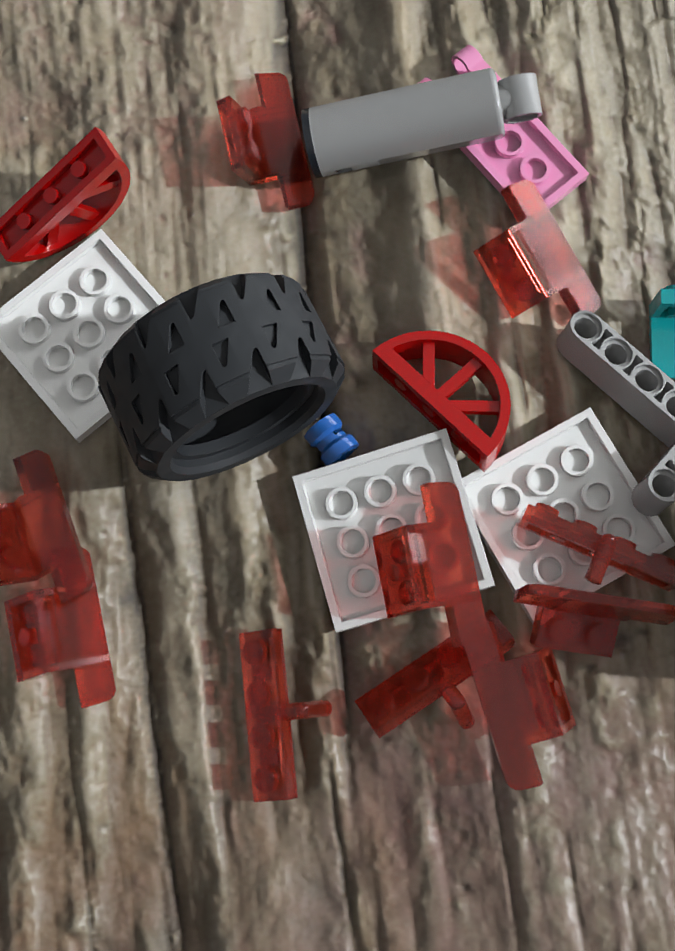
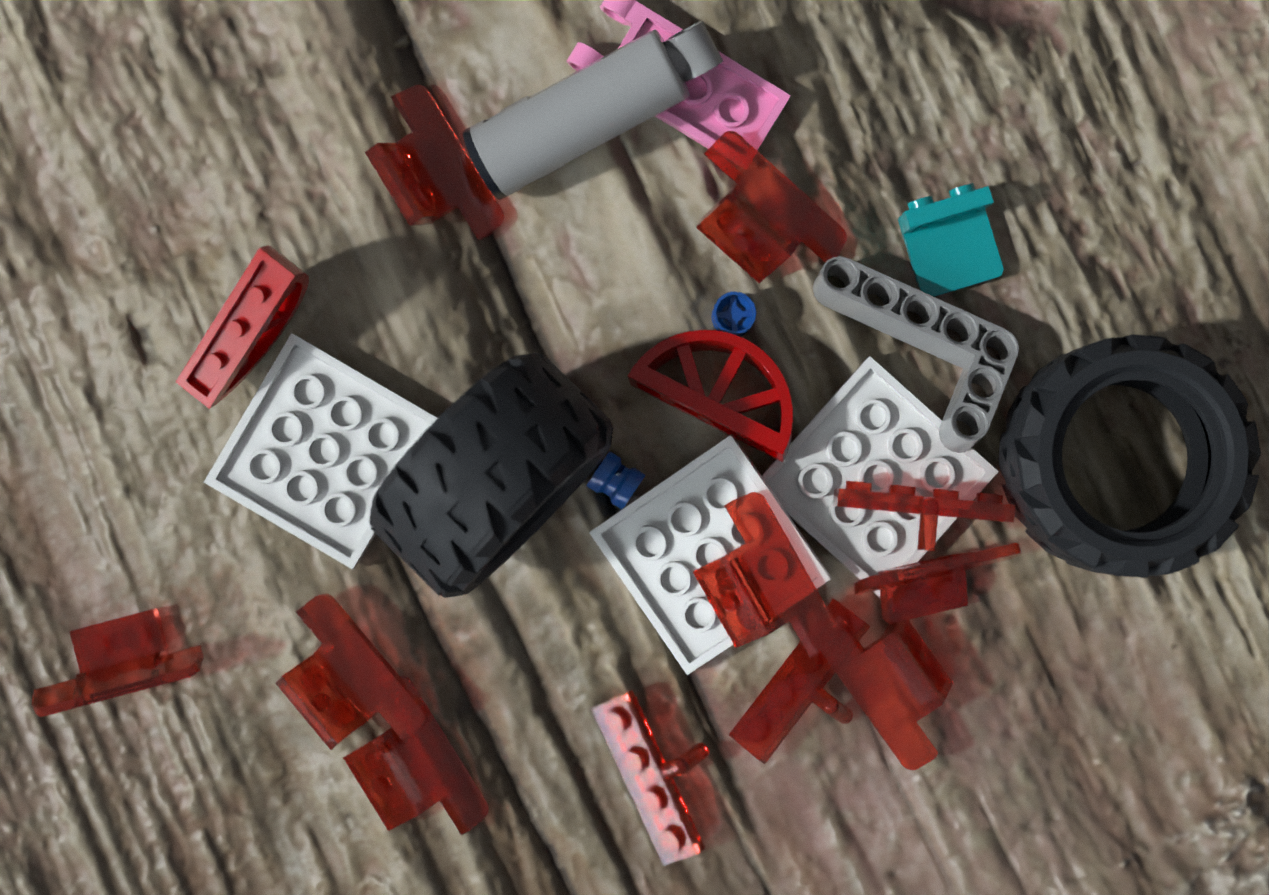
camera: 25 degrees left, 10 degrees up
none -> blue wheel [711,291,756,337]

